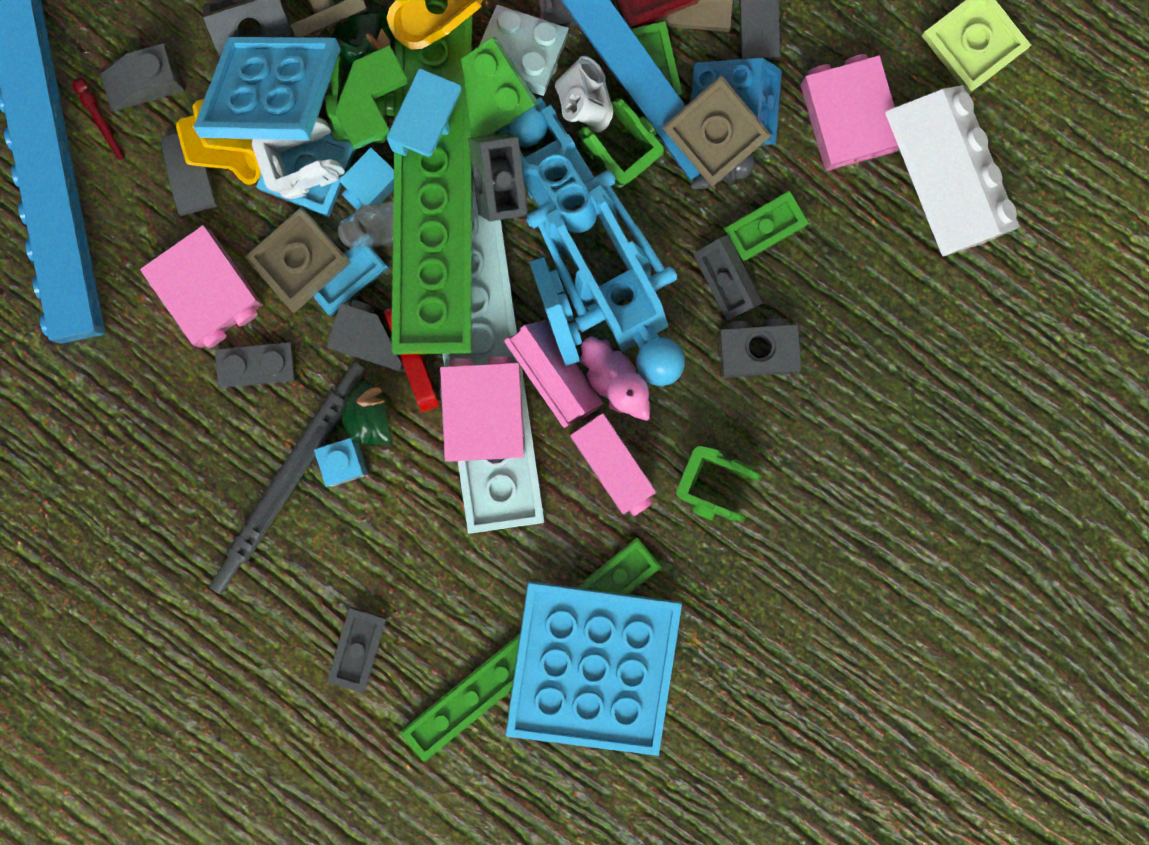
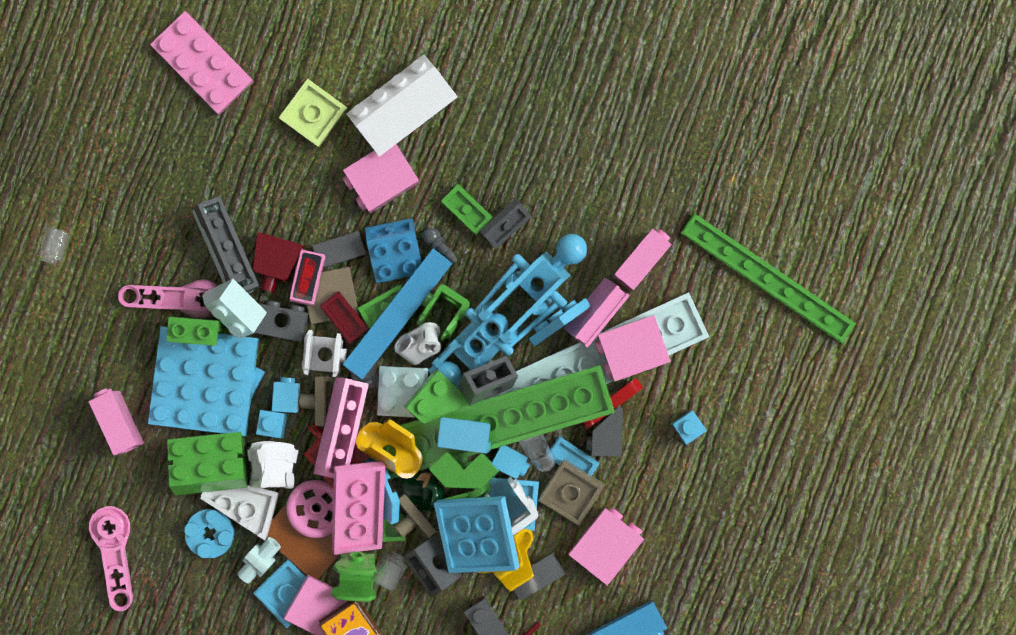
camera: 105 degrees left, 0 degrees up
dark grey axle [208,361,367,594] -> none
dark grey plate [215,342,297,388] -> none
dark grey plate [327,607,388,693] -> none
dark green hair [342,382,393,447] -> none
medium azure plate [505,581,682,756] -> none
bright pink animal [580,336,650,420] -> none
dark tan tile [662,76,772,187] -> none
bright green piece [676,446,763,523] -> none
dark grey brick [717,318,801,378] -> none

